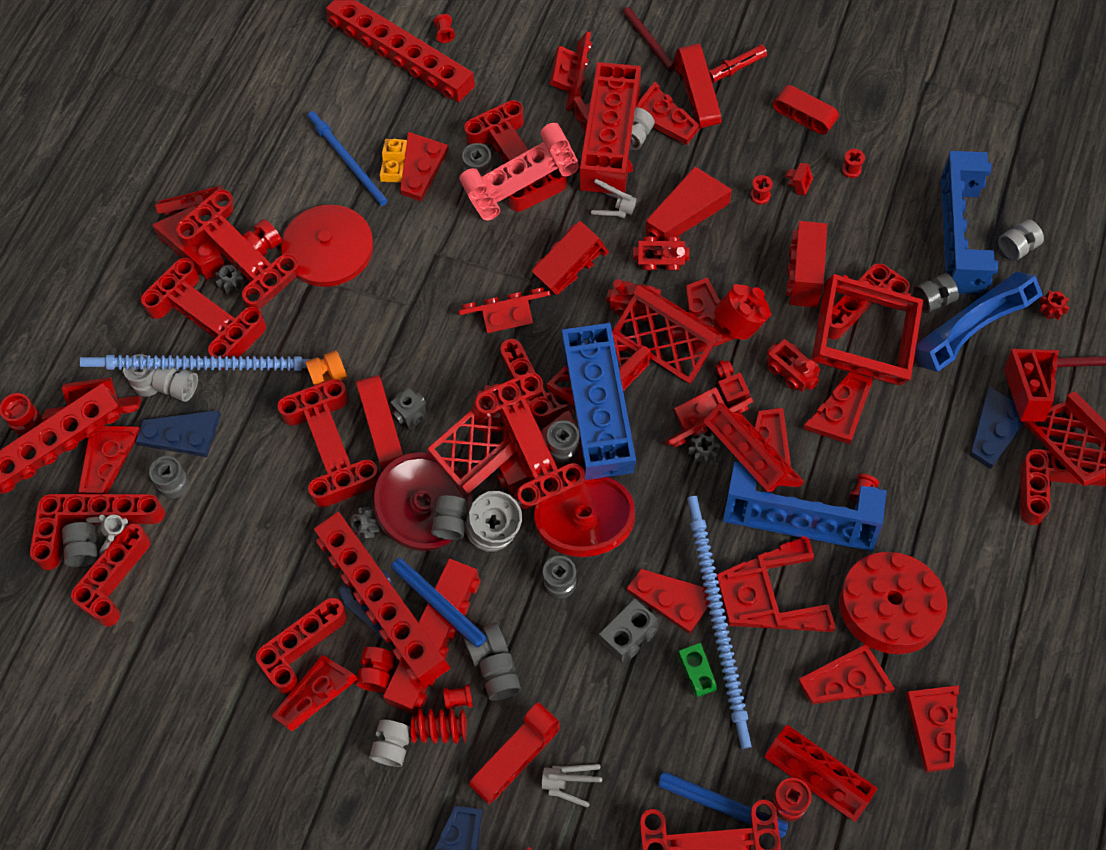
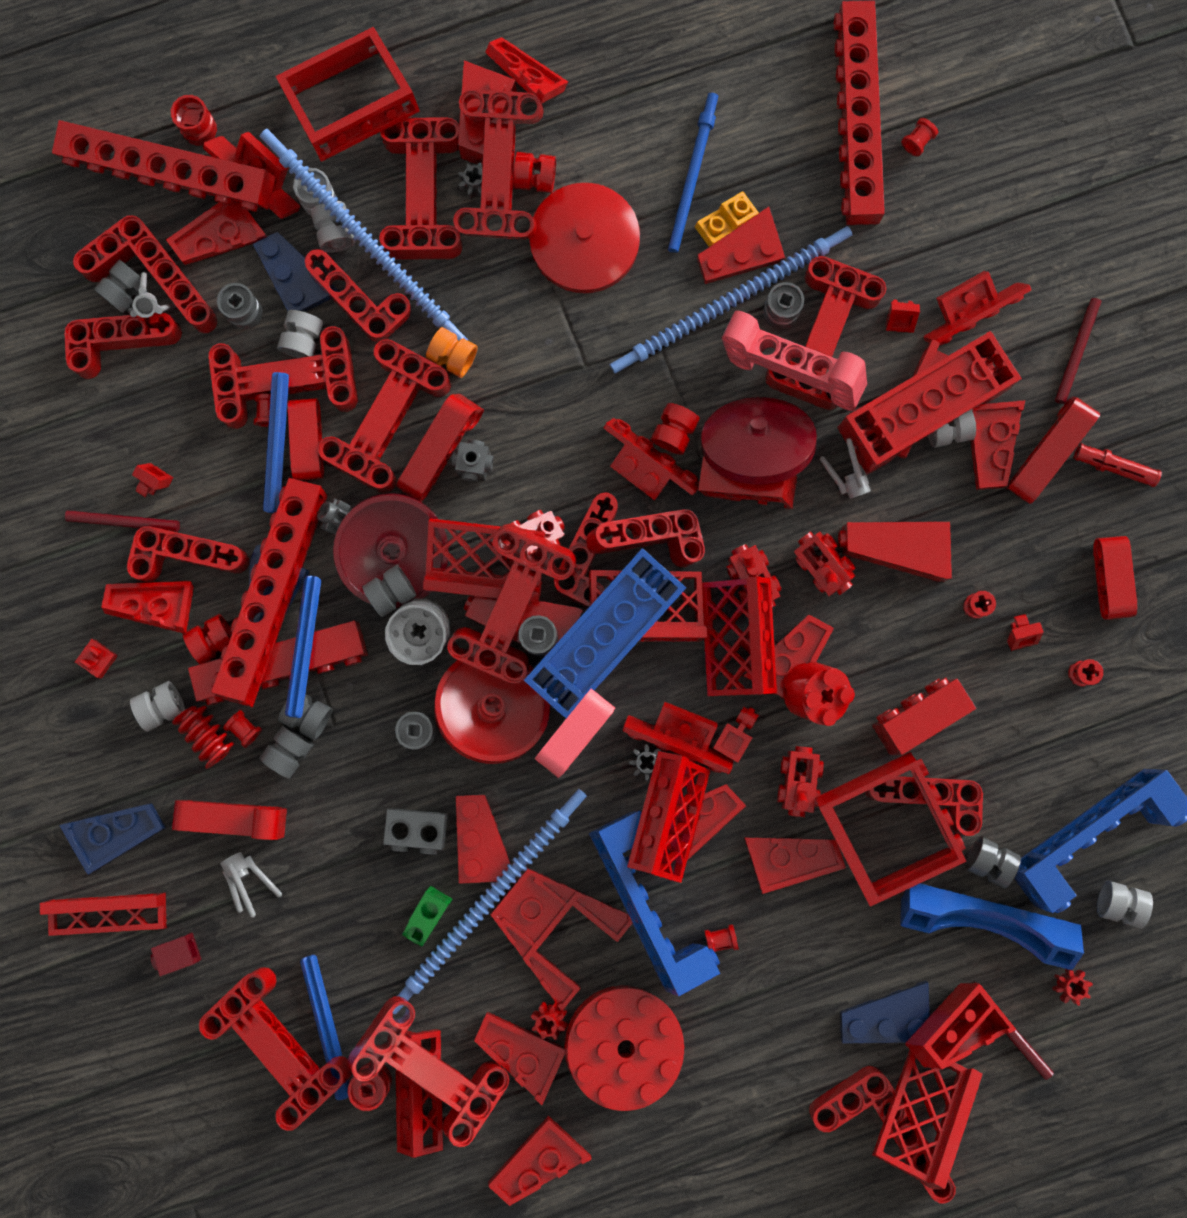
camera: 50 degrees right, 20 degrees up
none -> dark red bar [65,510,180,532]
none -> red tile [75,639,118,679]
none -> red tile [132,463,174,497]
none -> red beam [208,326,358,429]
none -> red bush [254,394,270,427]
none -> blue axle [263,372,289,513]
none -> red window [275,27,420,162]
none -> light grey wheel [277,310,323,358]
none -> red beam [288,398,324,480]
none -> red beam [305,249,411,342]
none -> red beam [348,996,509,1147]
none -> red gear [531,1001,568,1040]
none -> coral beam [535,689,615,779]
none -> red beam [586,509,705,568]
none -> medium blue hose [609,226,852,374]
none -> red wheel [651,403,700,455]
none -> dark red dish [701,397,817,485]
none -> red tile [886,299,920,333]

